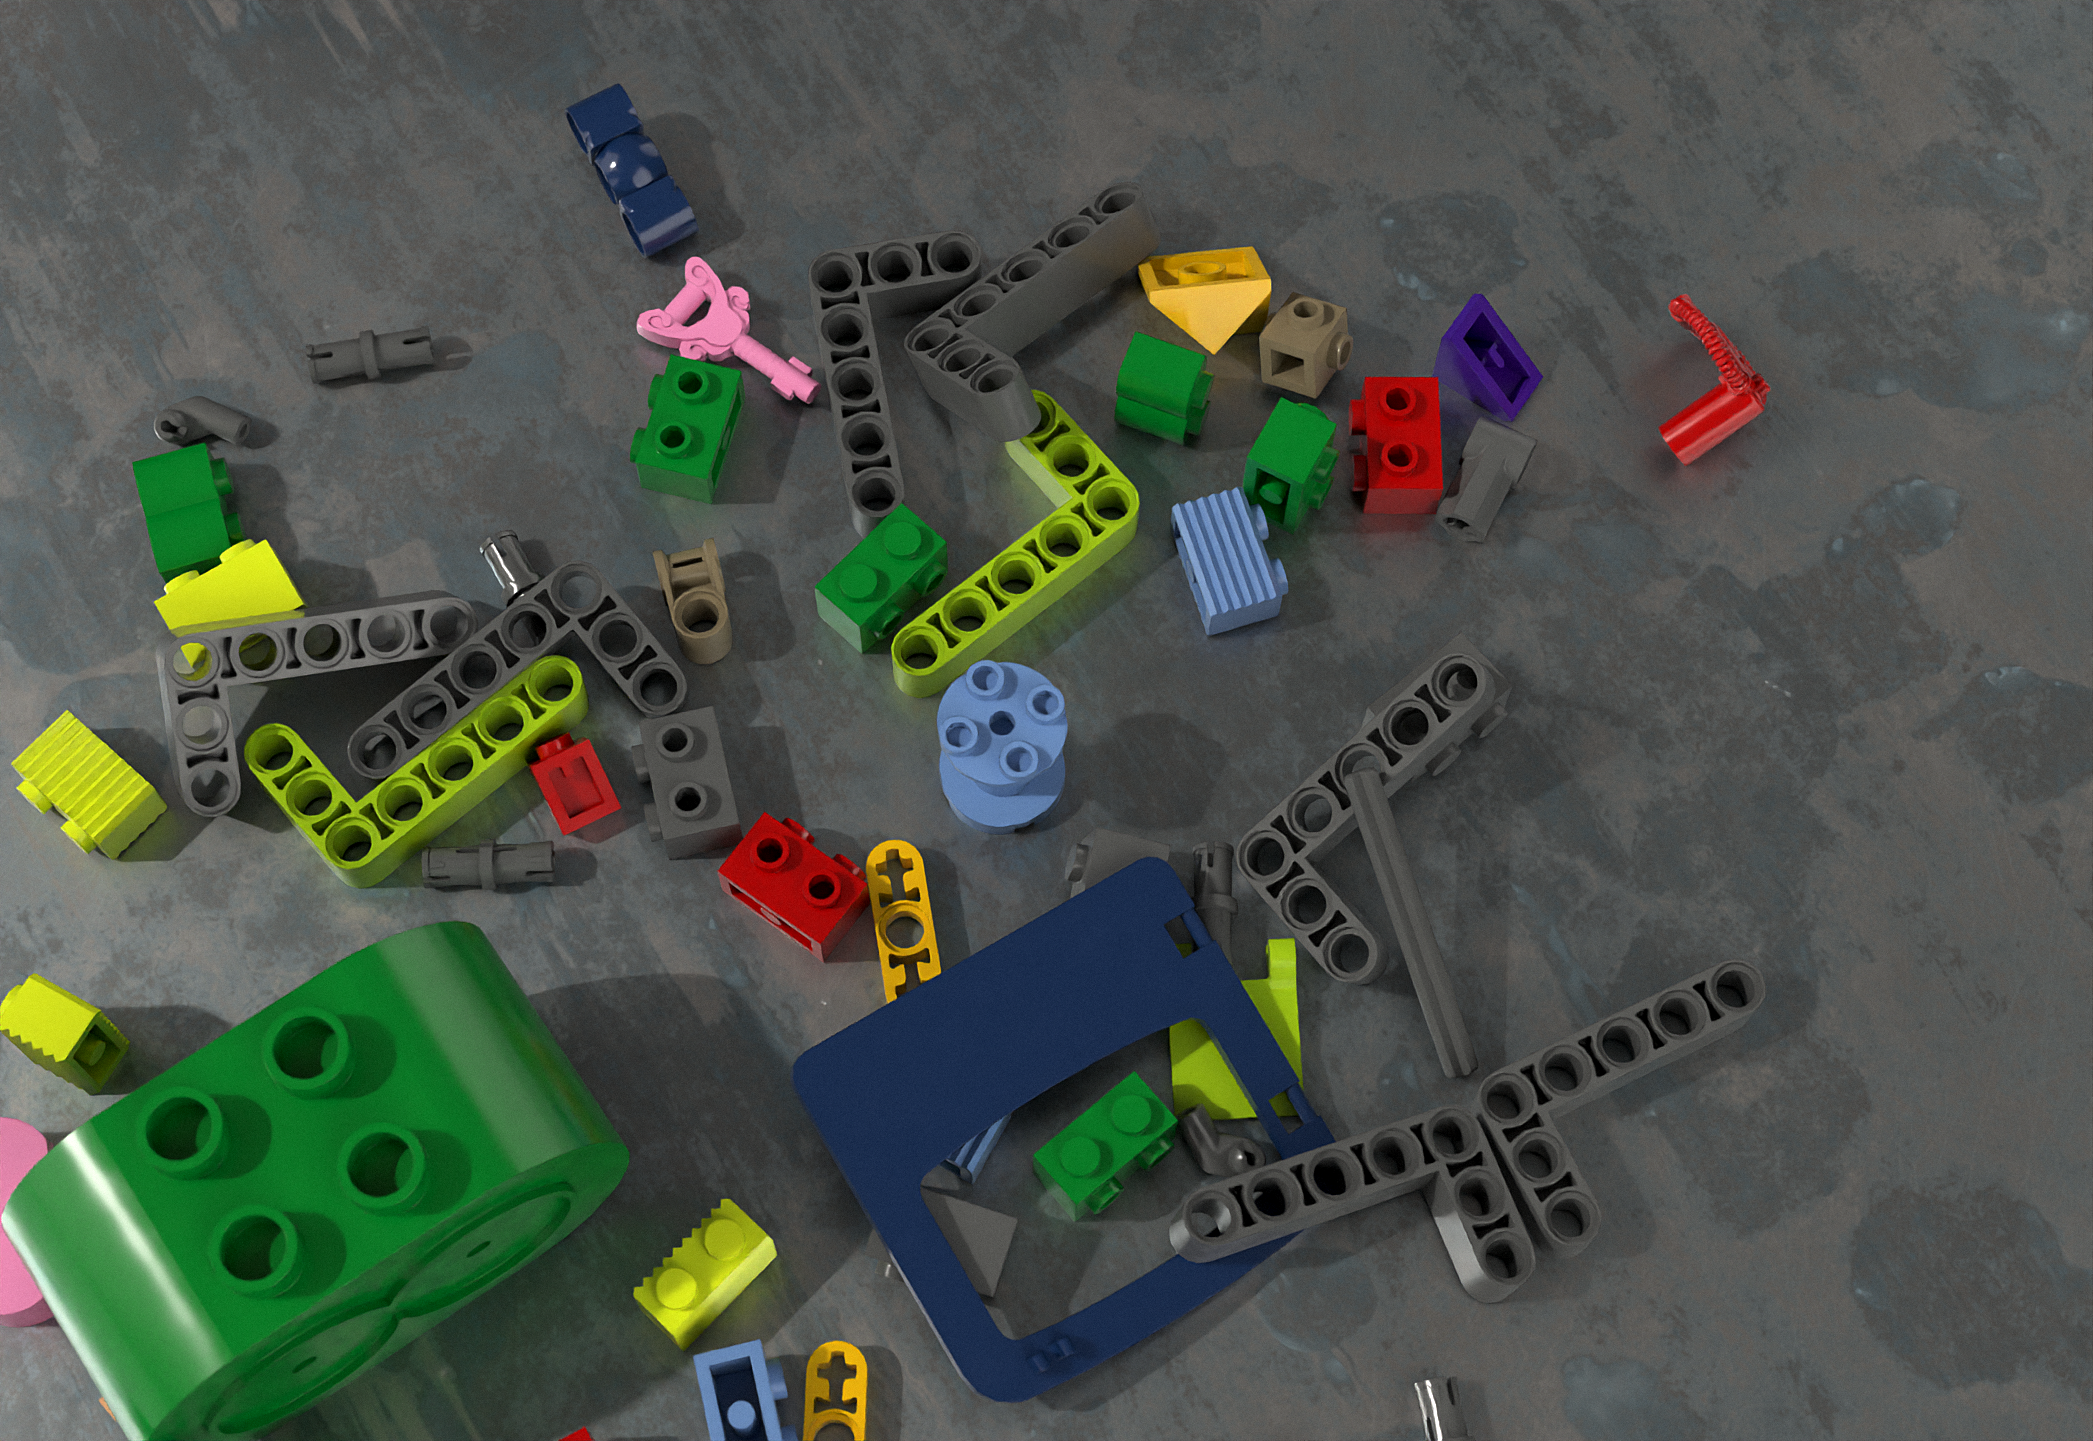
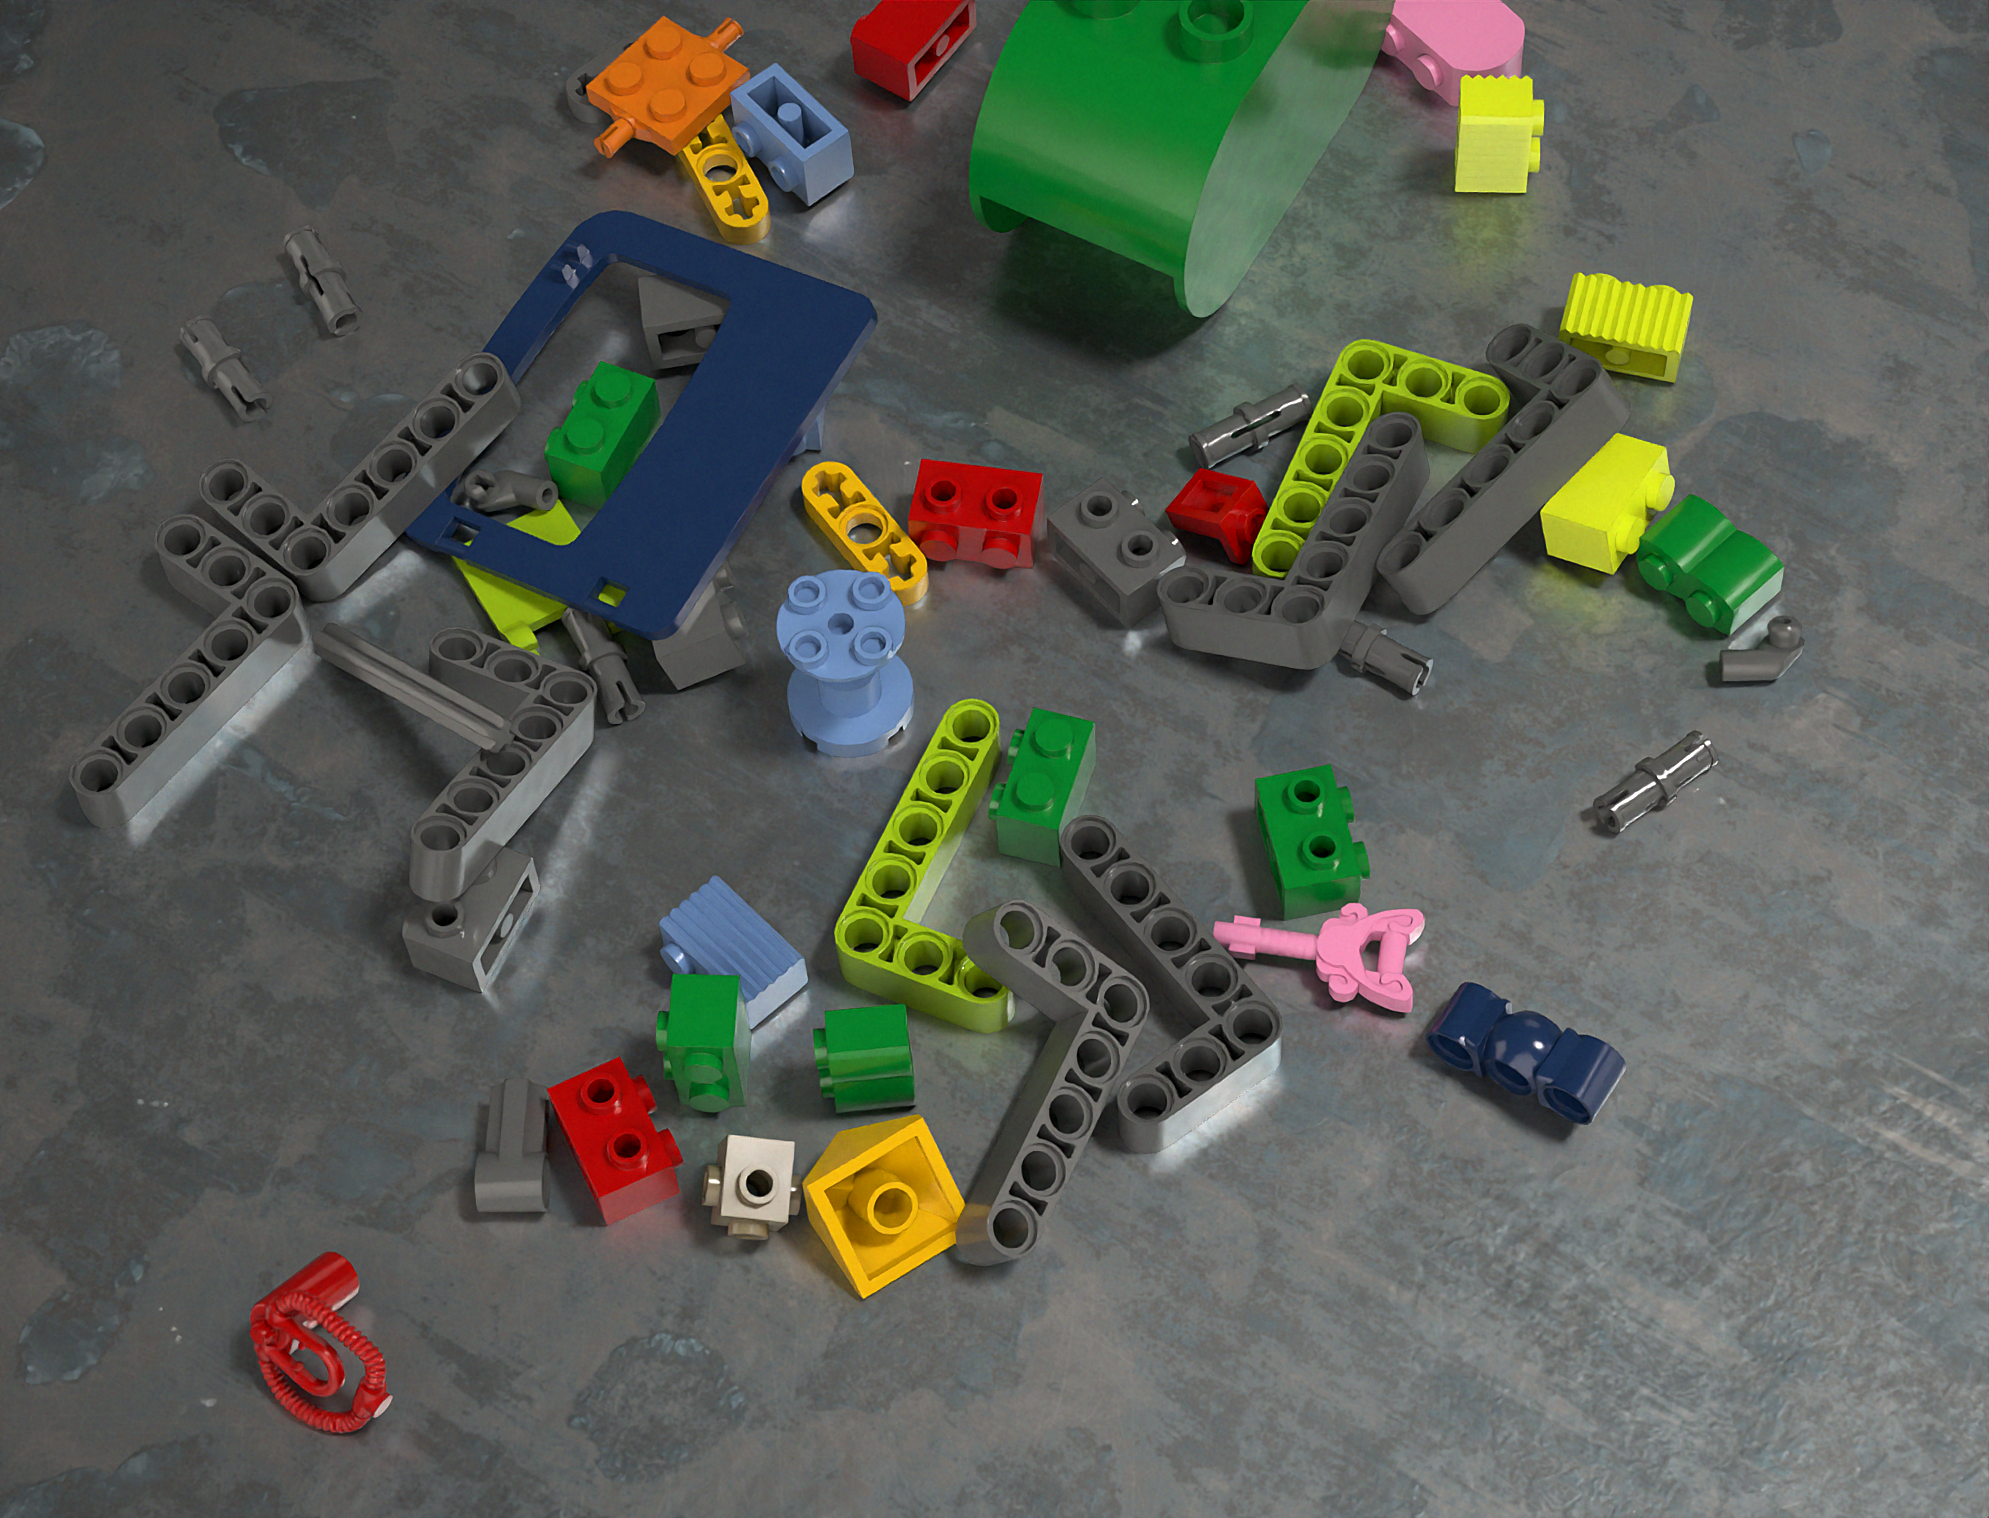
camera: 160 degrees right, 10 degrees down
neon yellow brick [634,1199,778,1352] -> none
dark tan piece [653,538,733,664] -> none
dark purple slope [1431,293,1543,422] -> none

